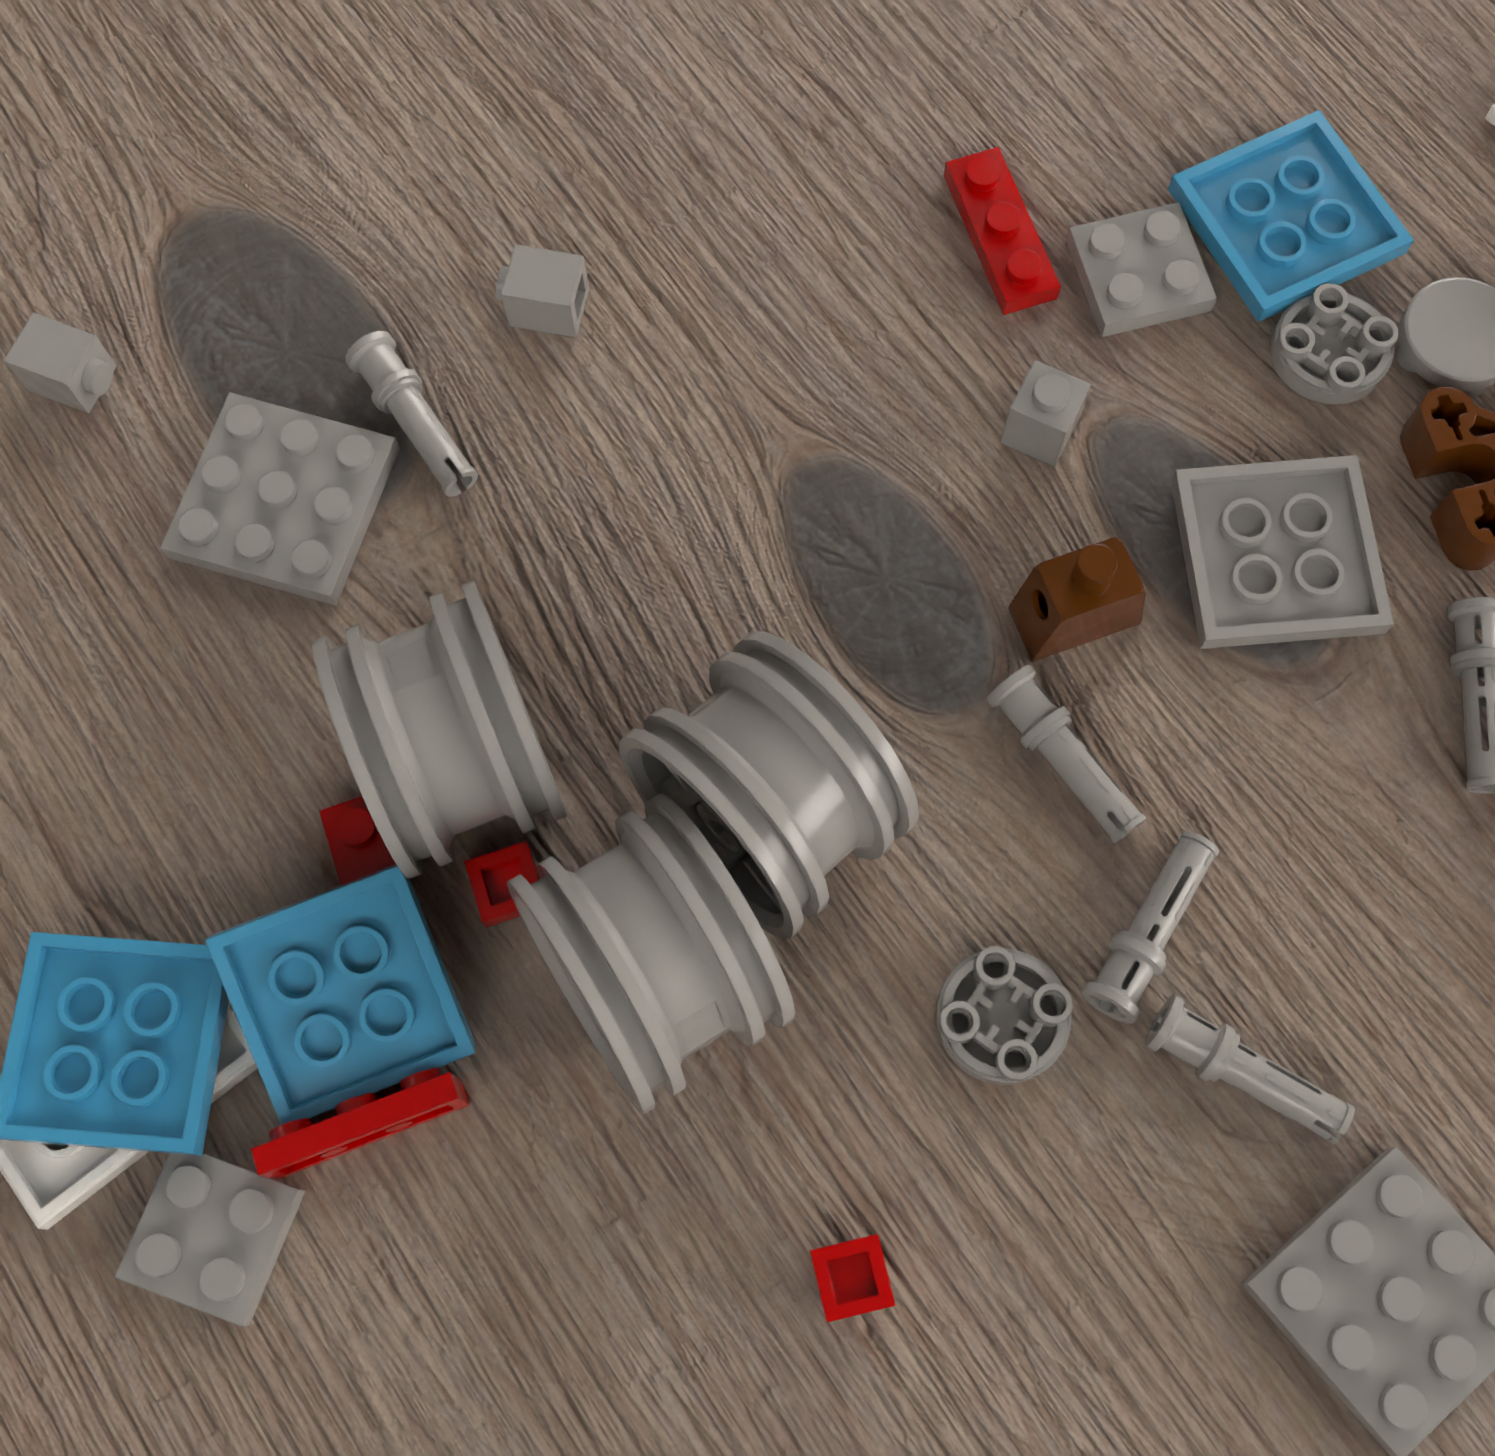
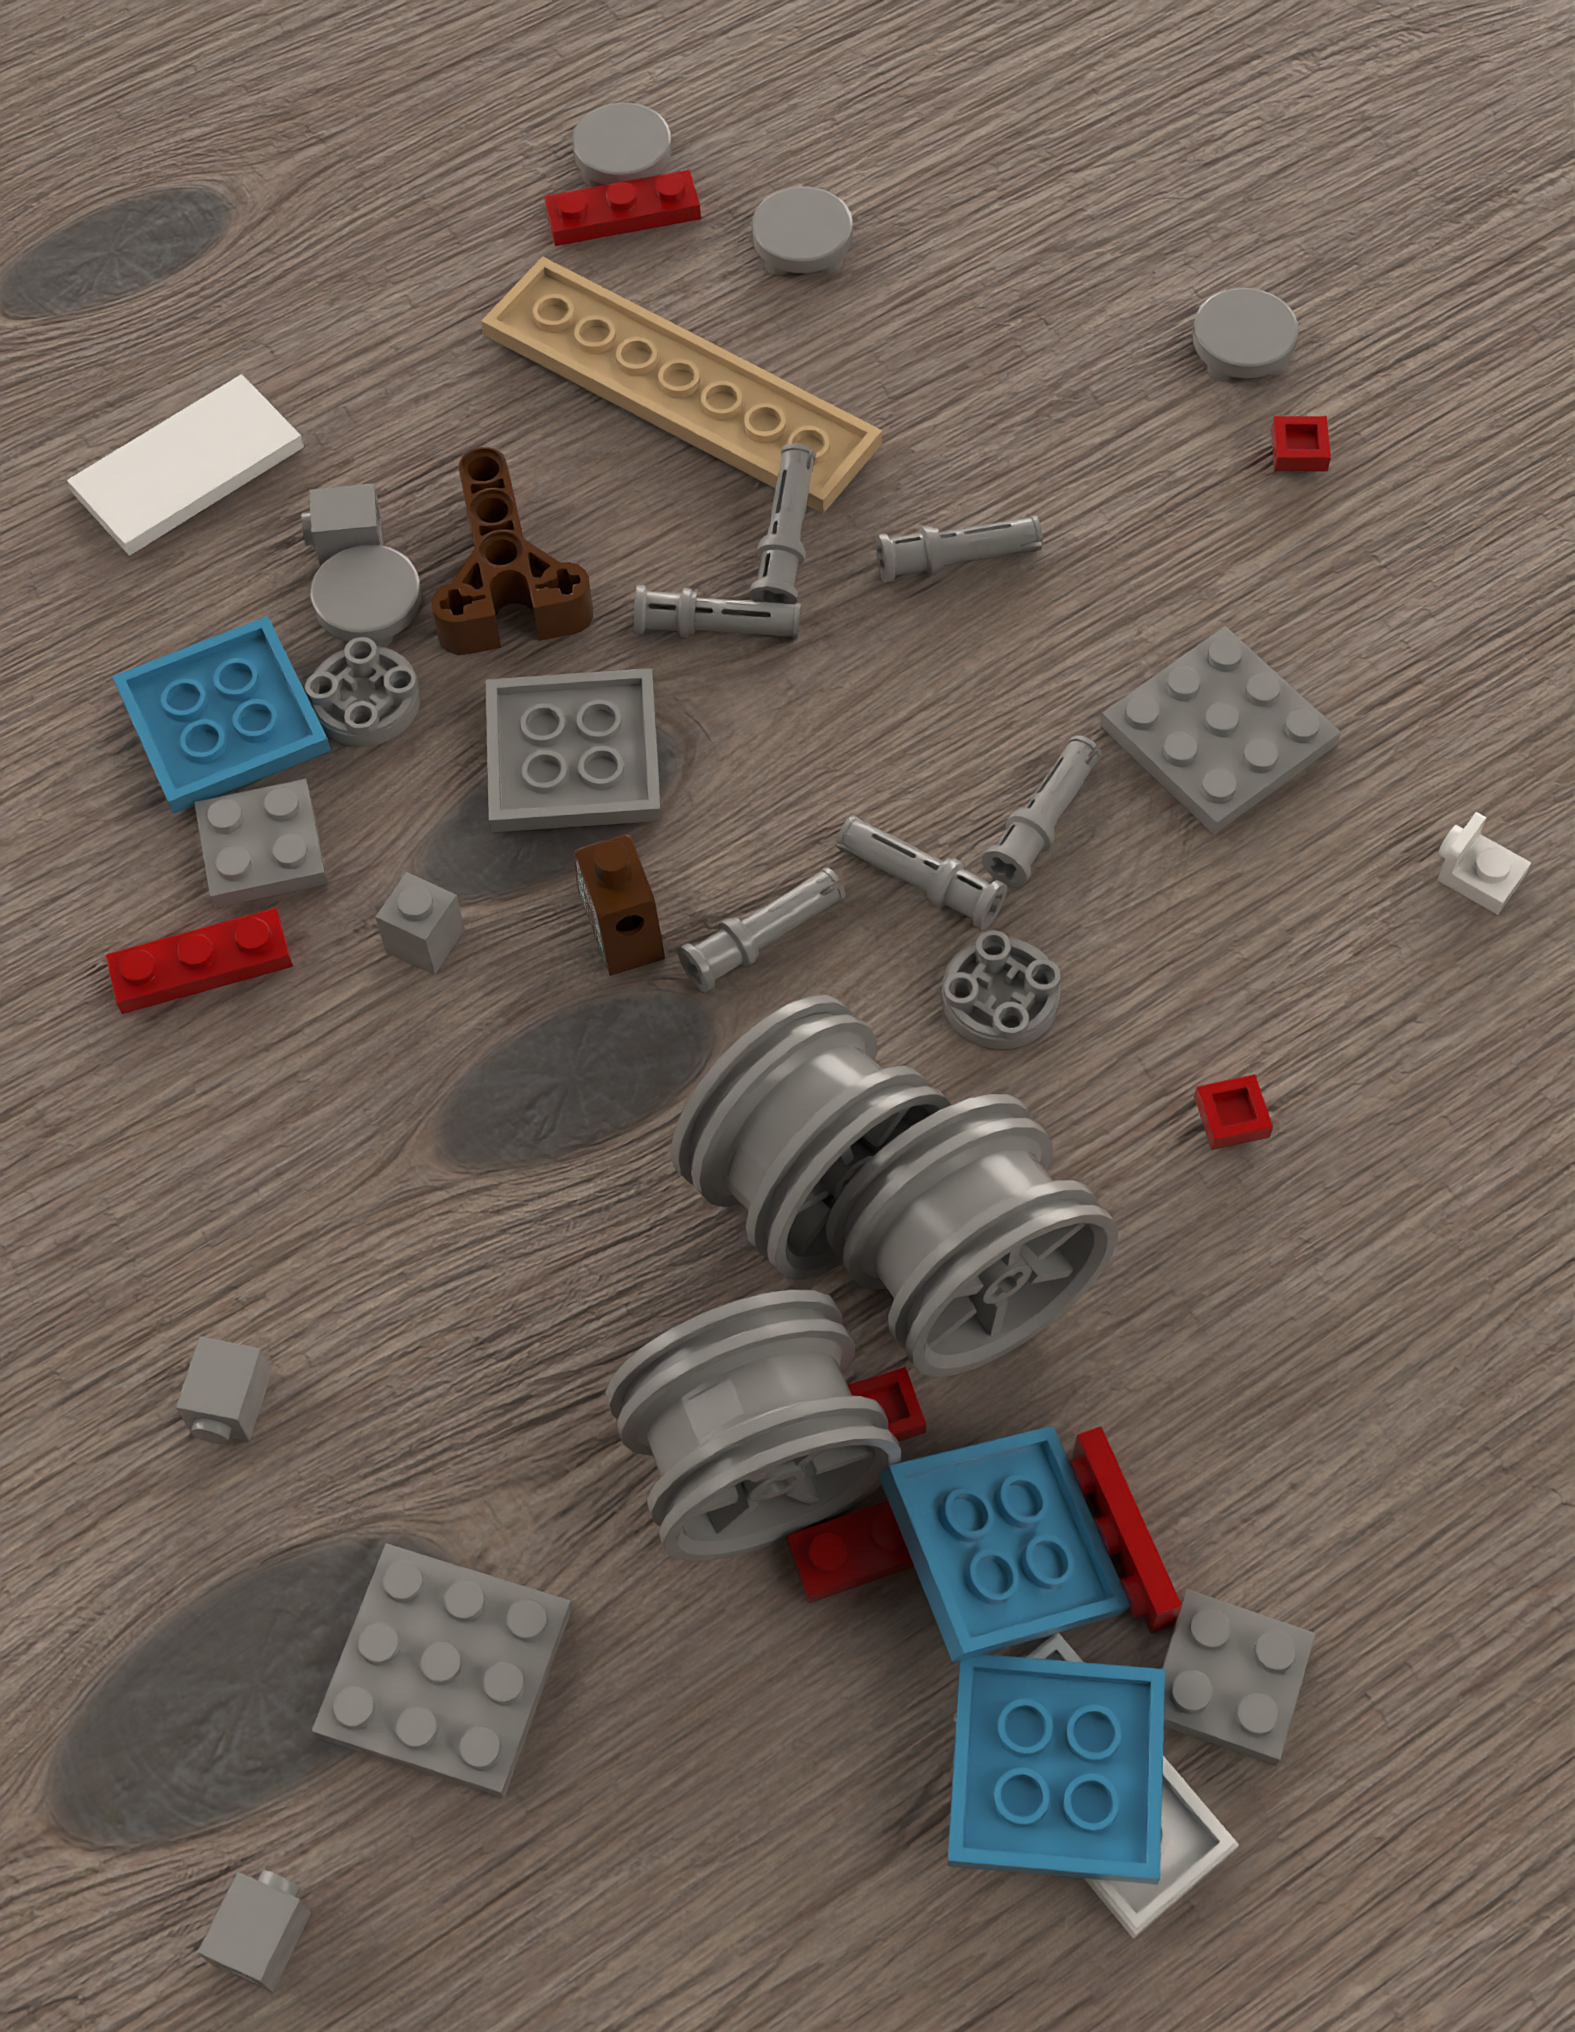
camera: 90 degrees left, 10 degrees down
light grey pin [345,331,478,497] -> none

